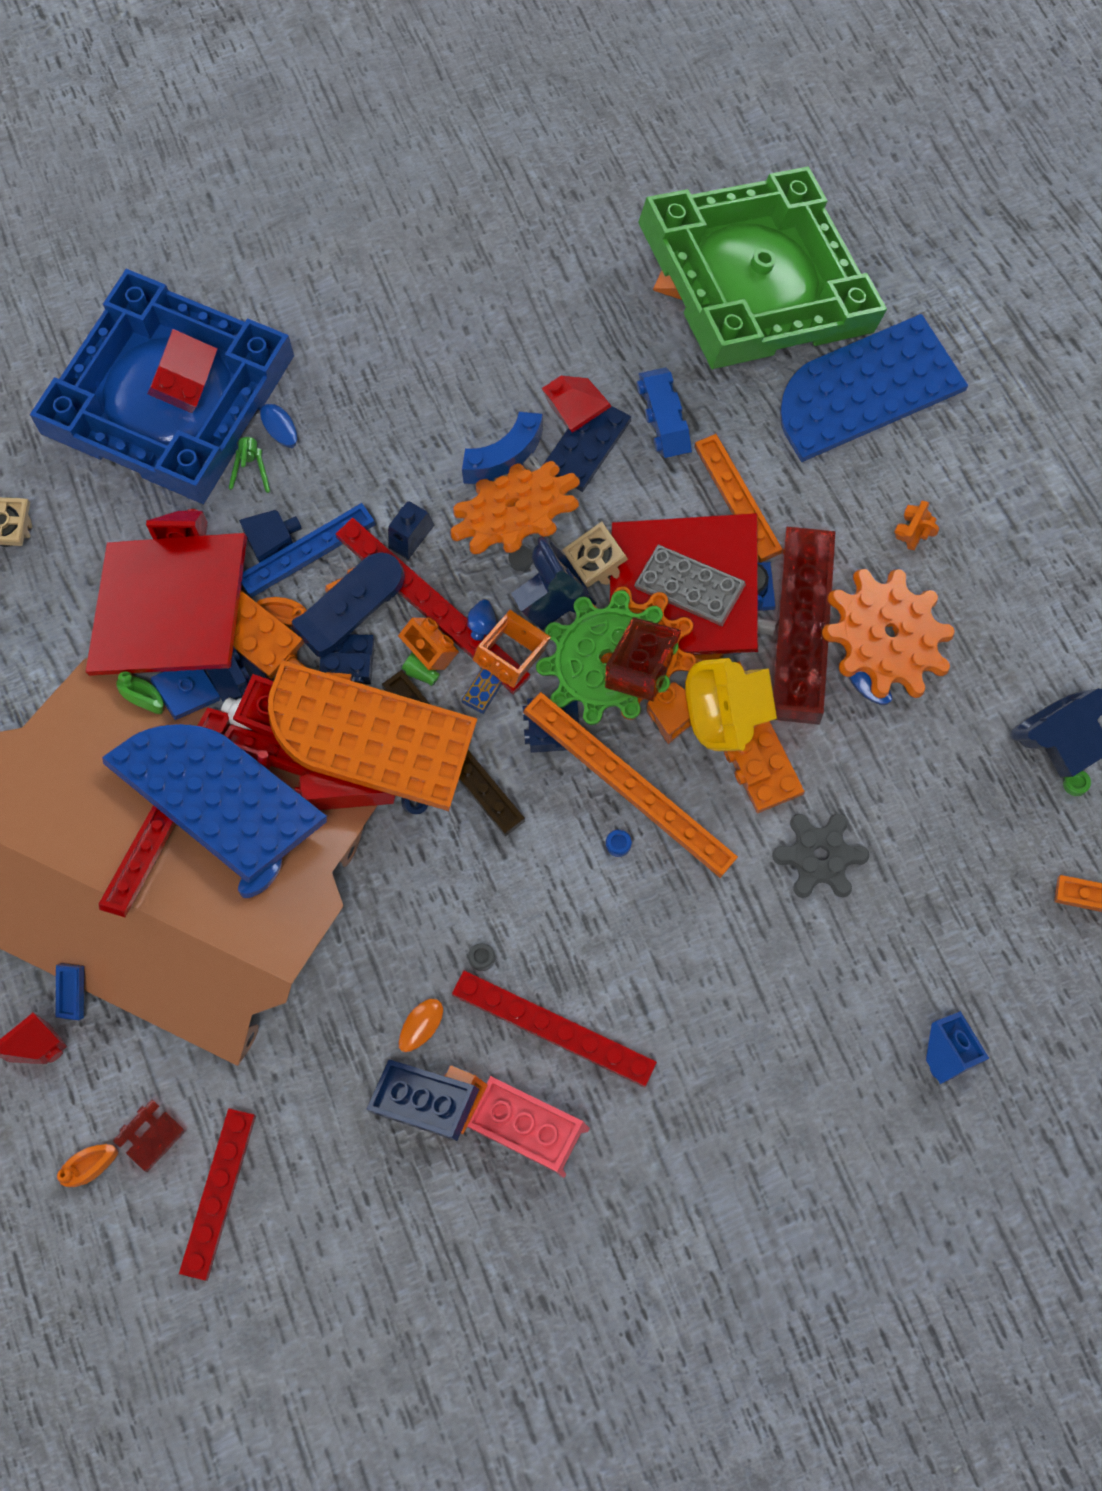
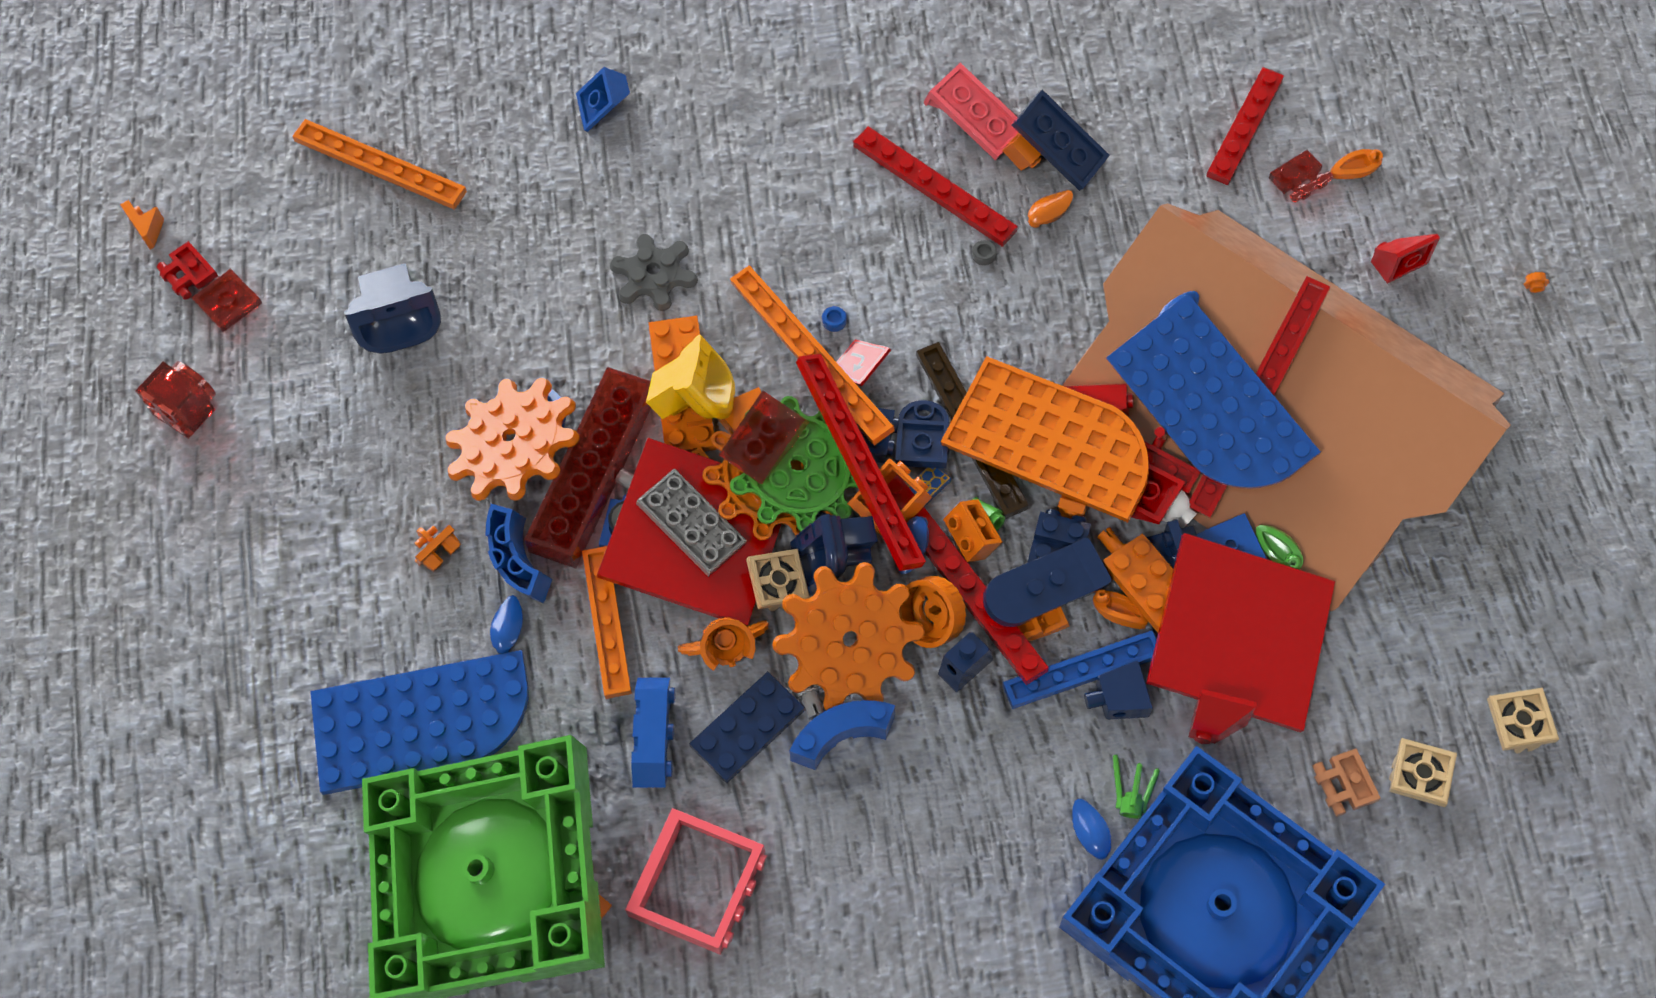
camera: 165 degrees left, 5 degrees down
blue tile [55,963,84,1021] -> none
red slope [147,329,217,413] -> none
red slope [541,375,611,433] -> none
none -> blue brick [485,504,553,604]
none -> blue arm [490,595,523,654]
none -> coral window [625,808,767,955]
none -> orange helmet [677,617,769,671]
none -> red plate [796,354,926,571]
none -> piece [837,339,891,387]
none -> dark blue plate [895,400,949,469]
none -> orange piece [899,576,966,648]
none -> nougat plate [1312,748,1381,817]

